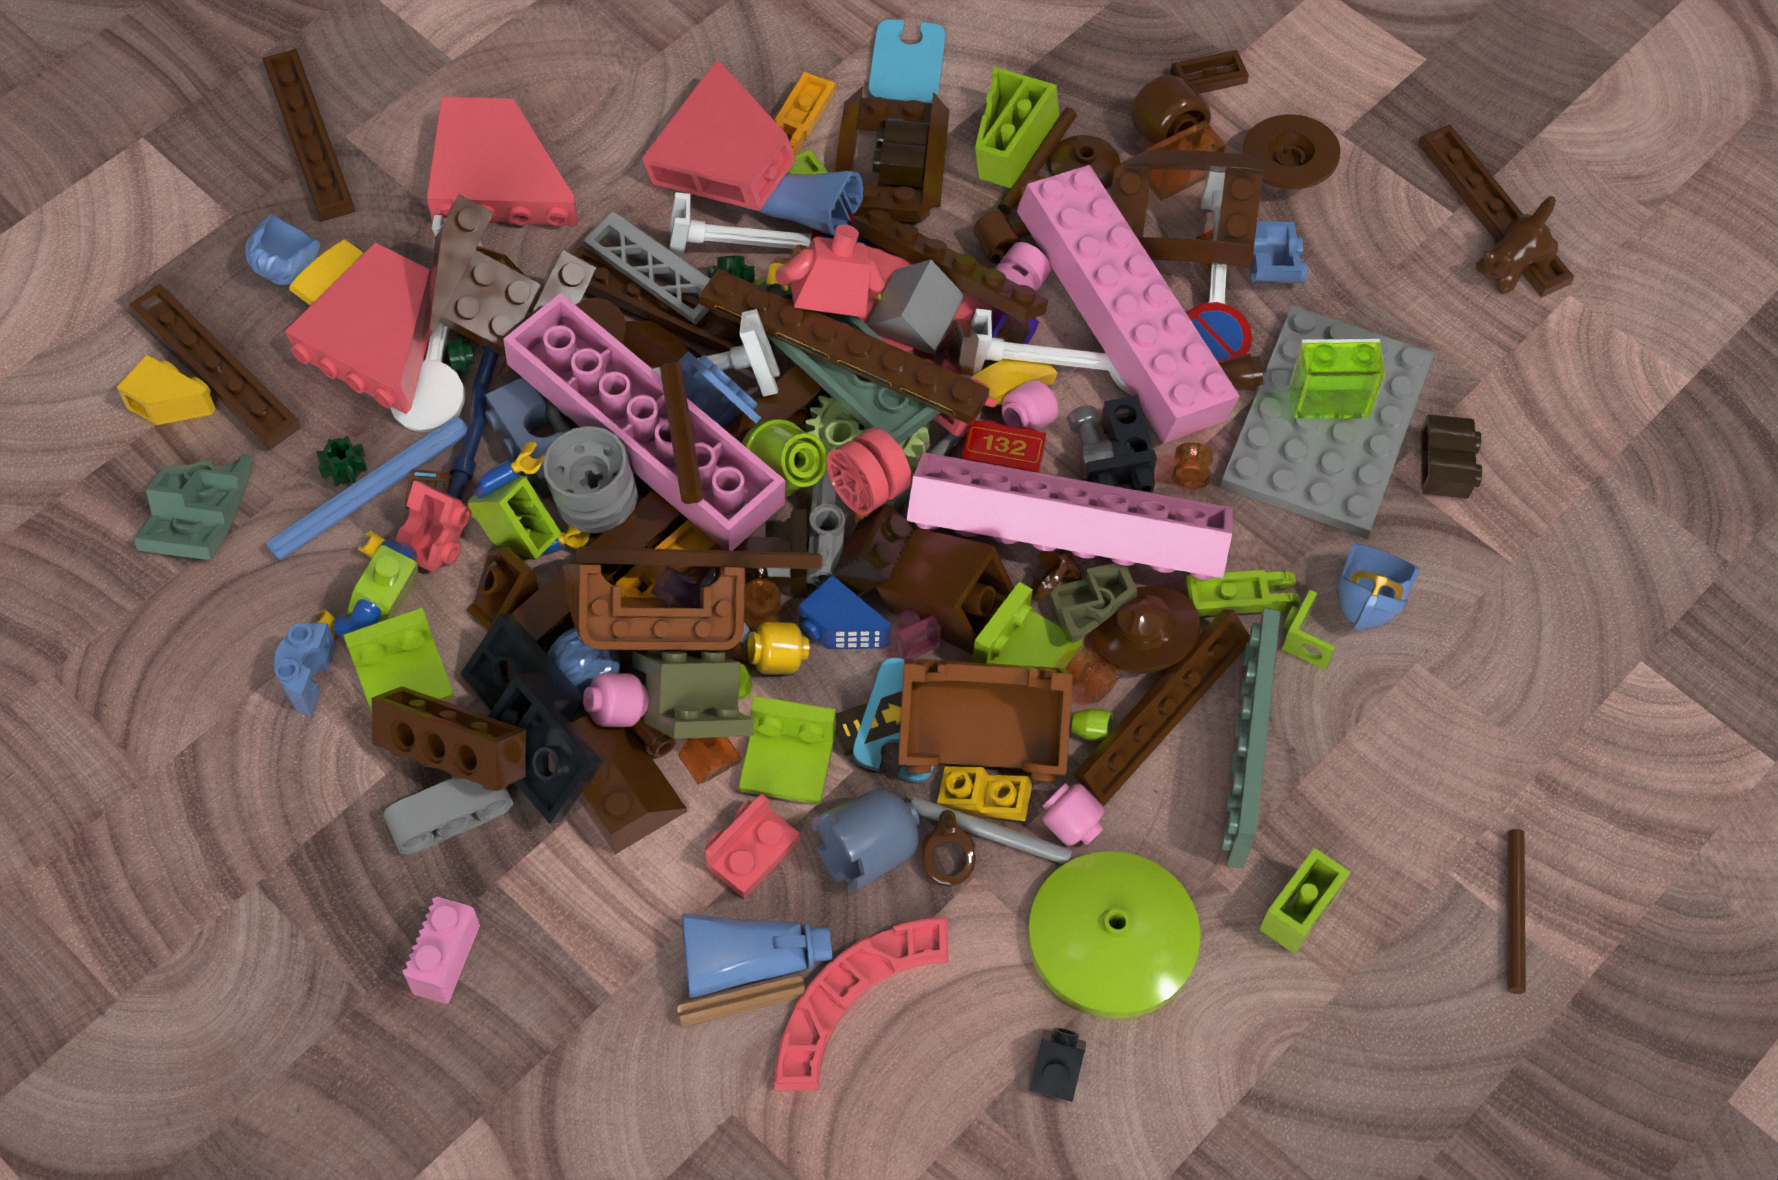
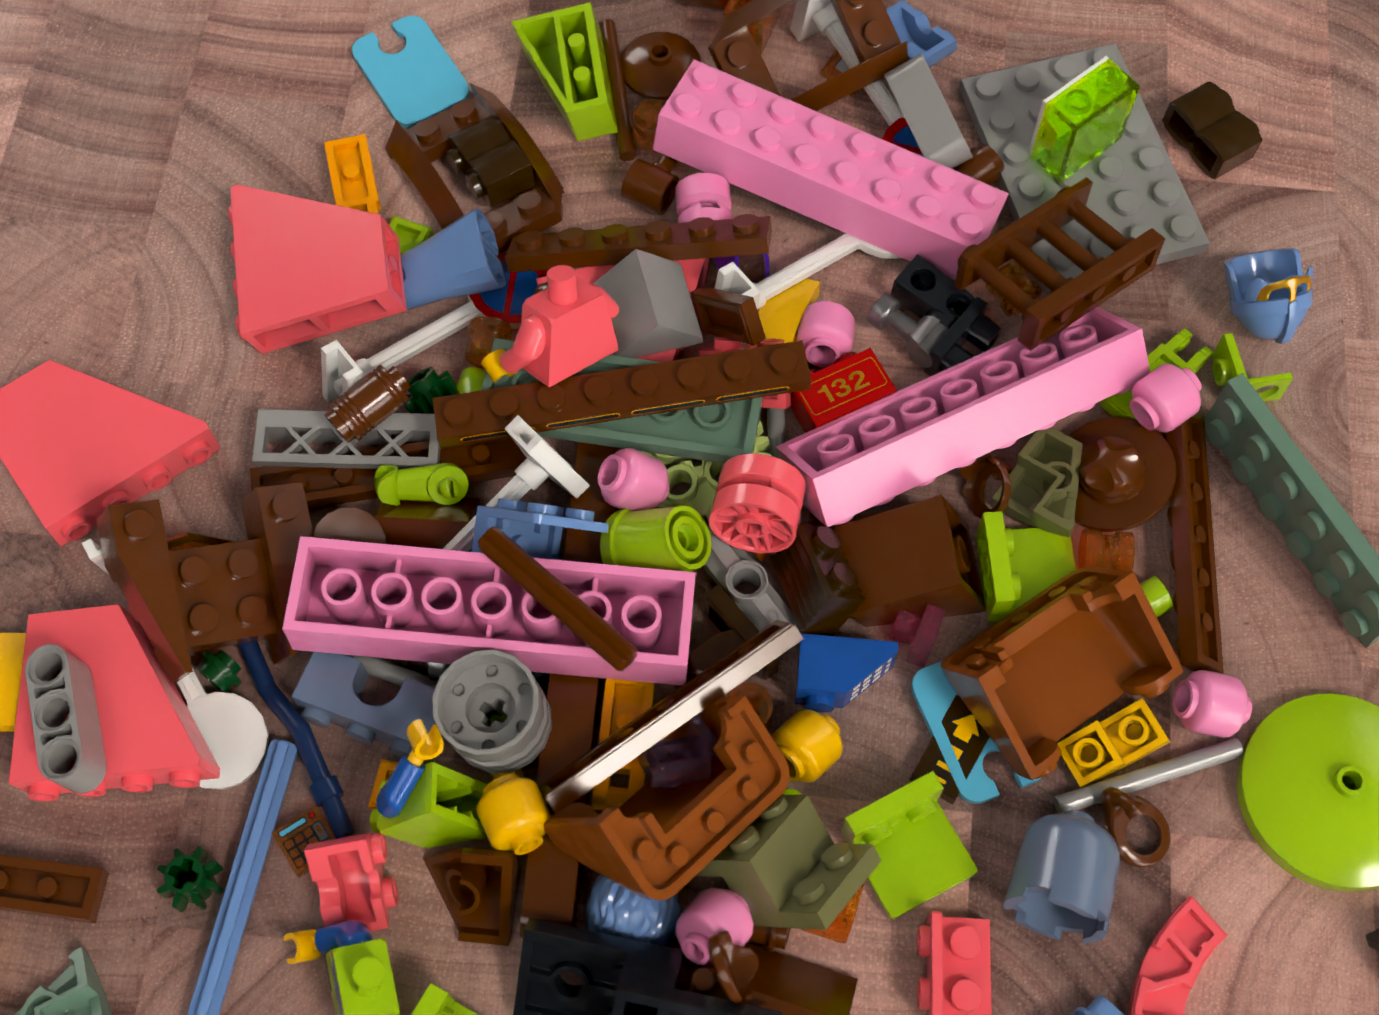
camera: 35 degrees left, 5 degrees up
none -> light grey beam [25,644,107,794]
none -> reddish brown head [324,364,411,443]
none -> lime piece [374,463,469,506]
none -> yellow head [476,774,551,855]
none -> bright pink head [598,448,669,511]
none -> reddish brown piece [692,931,759,1003]
none -> light grey beam [884,53,973,169]
none -> reddish brown fence [954,177,1165,351]
none -> bright pink head [1129,363,1202,433]

